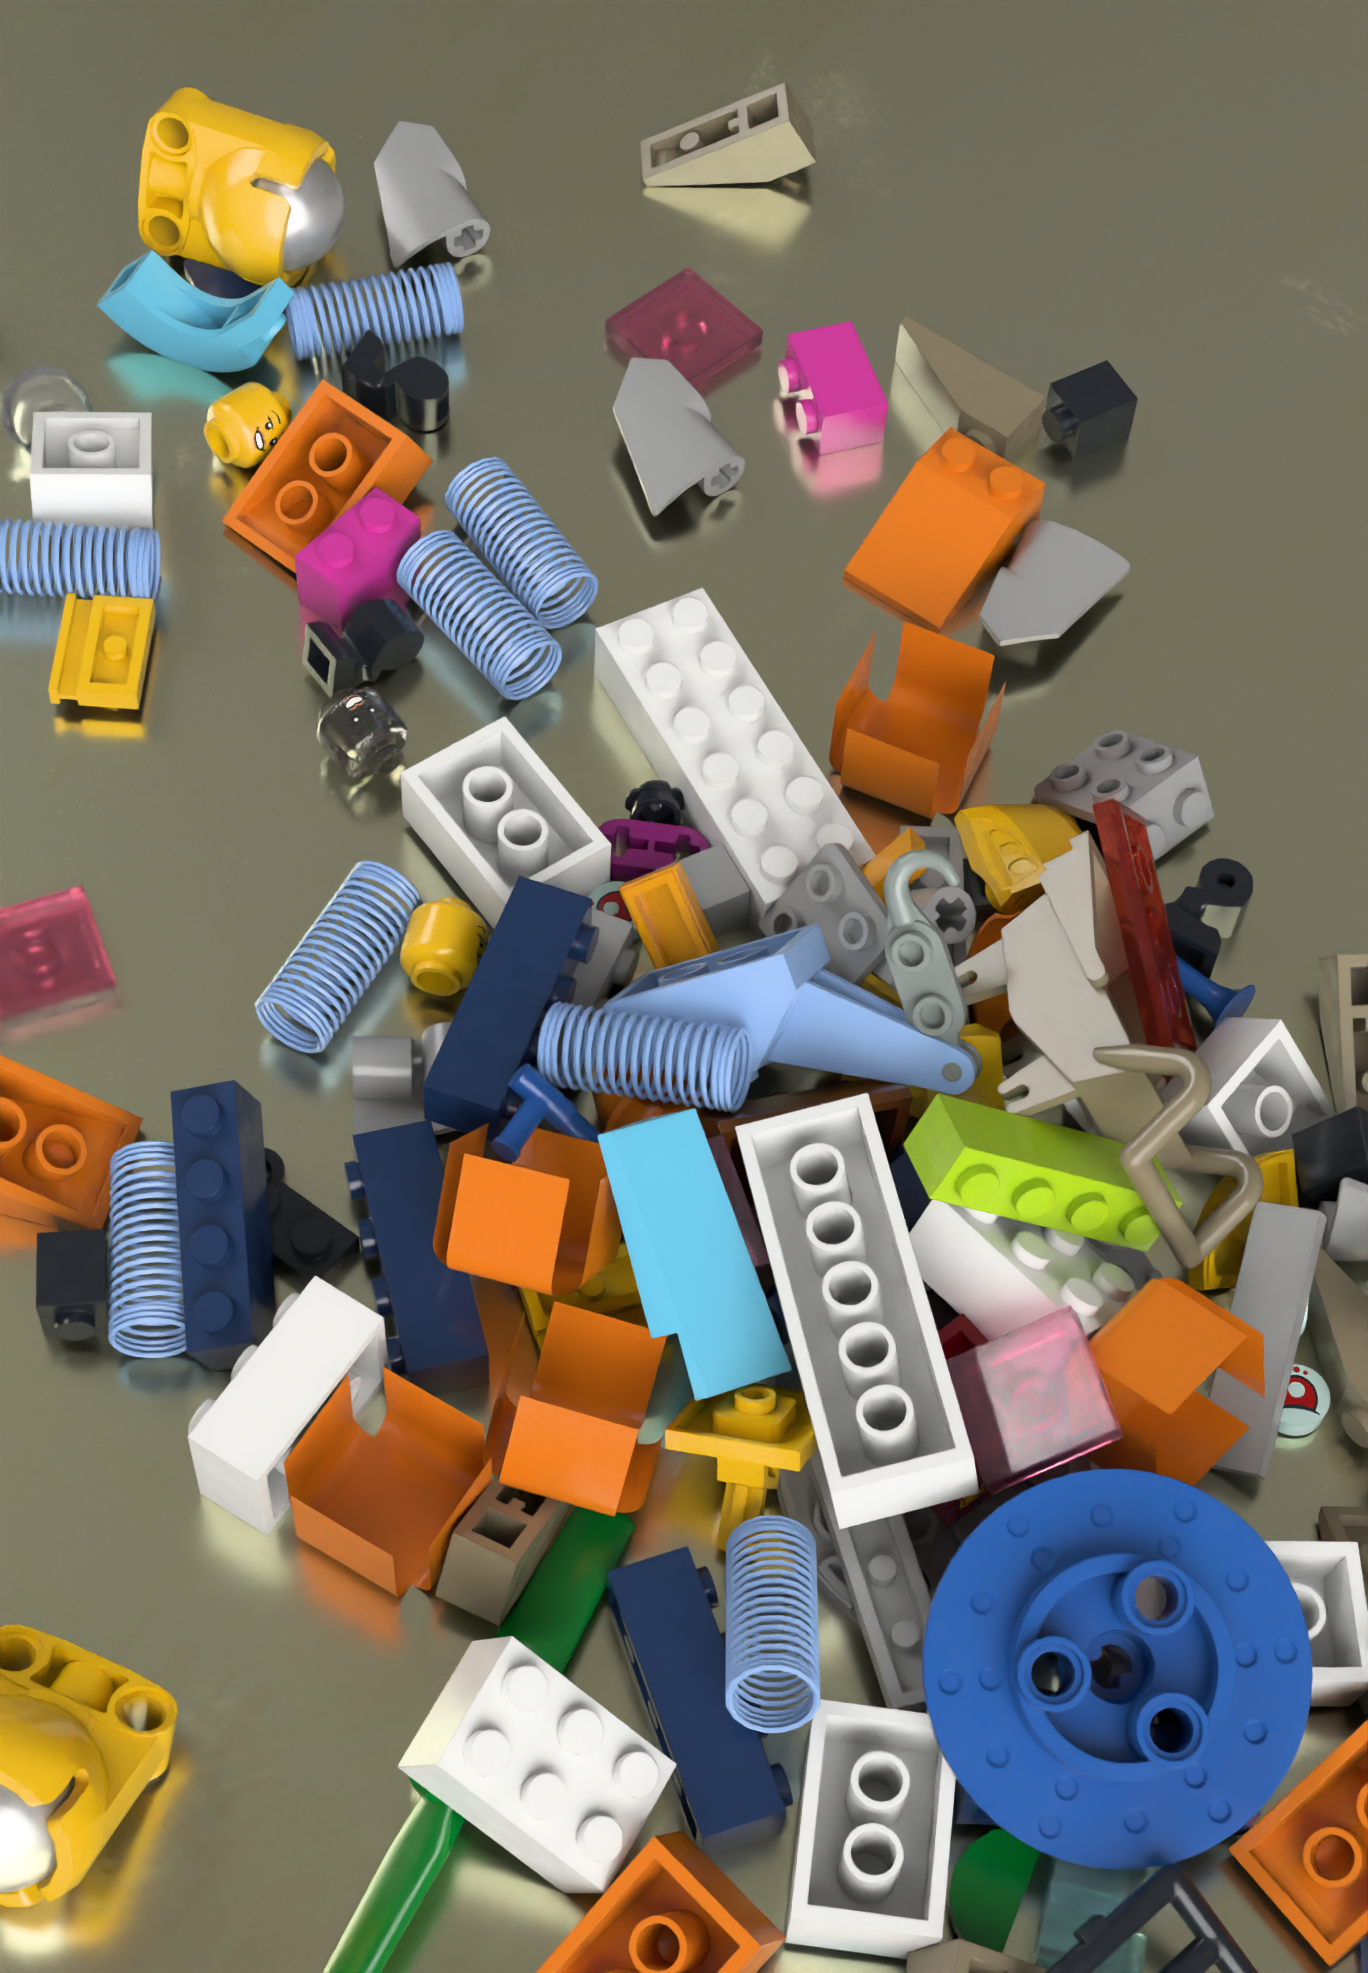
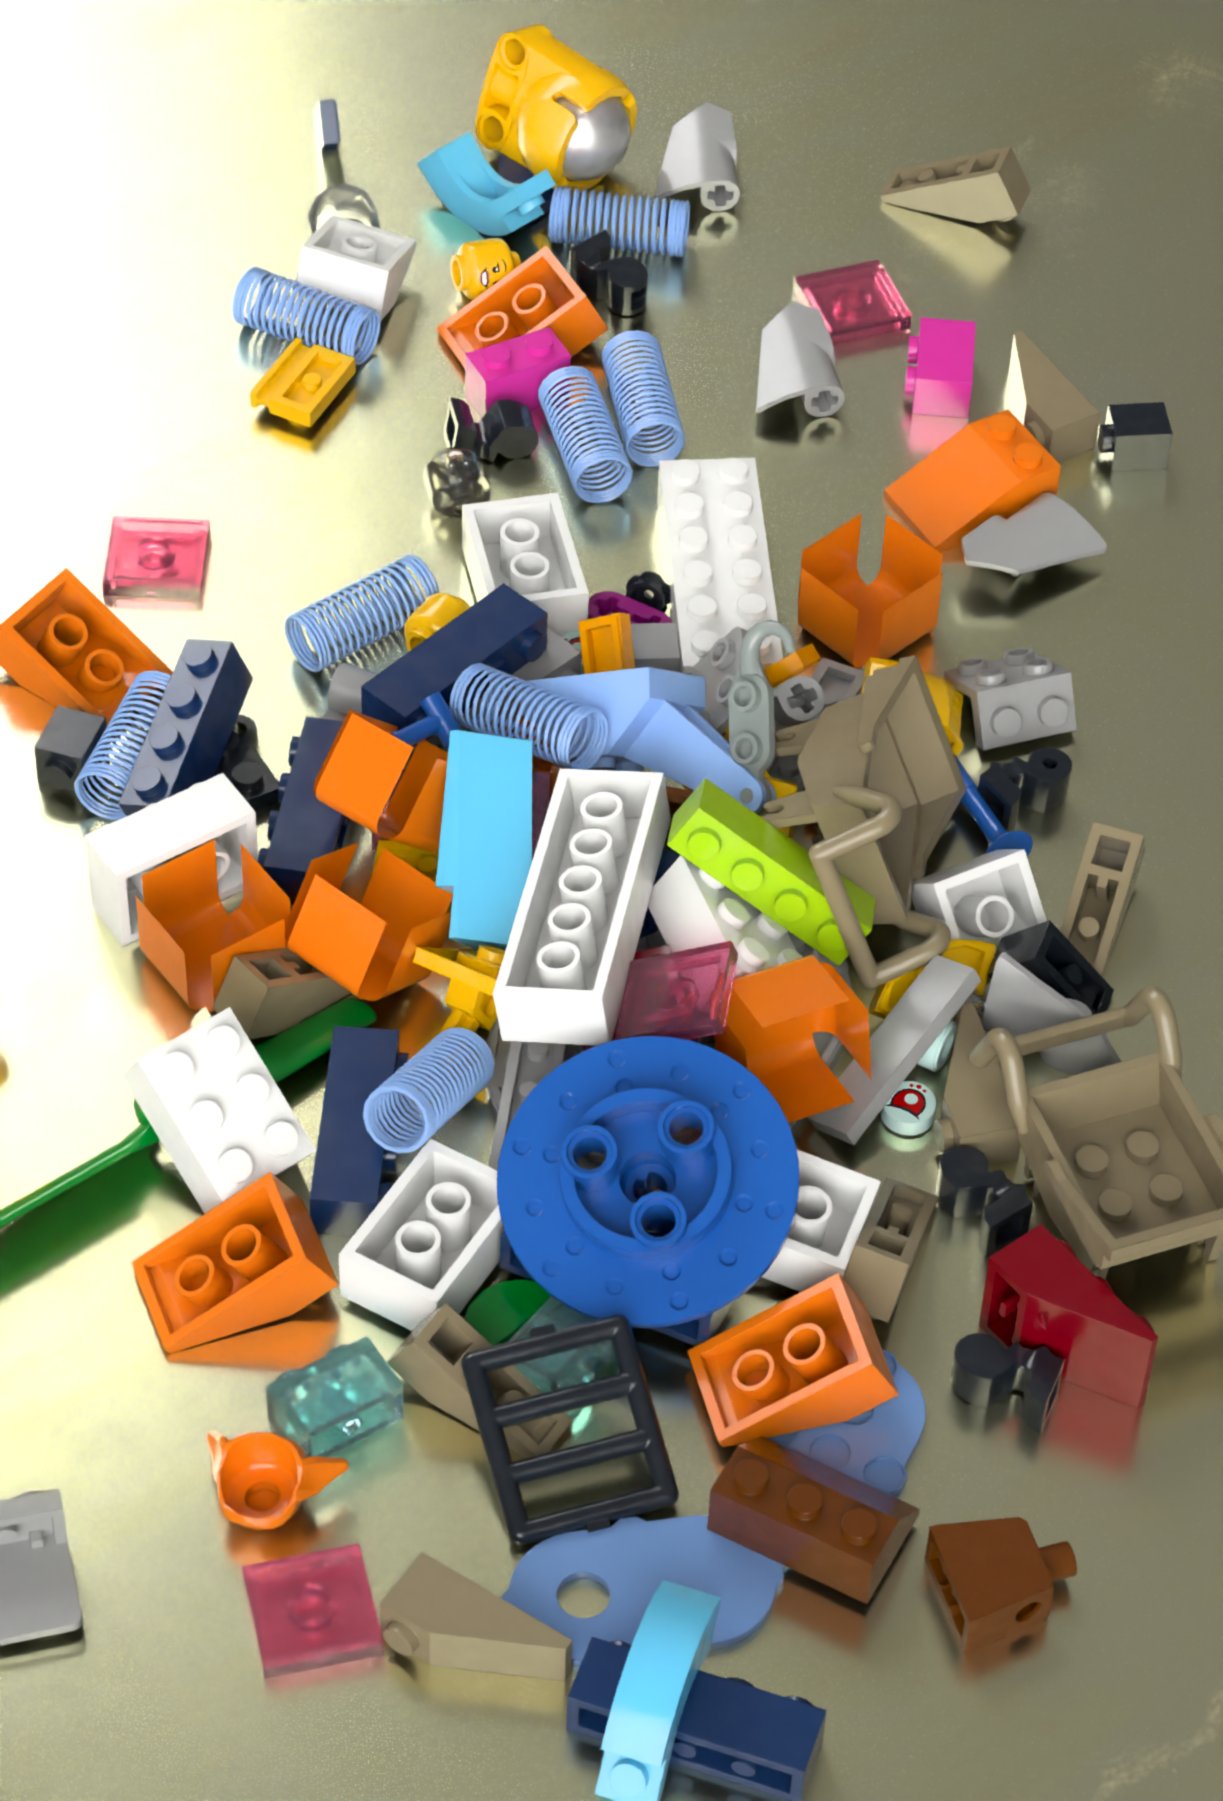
camera: 25 degrees right, 10 degrees down
clear red tile [1092,799,1197,1053] -> none

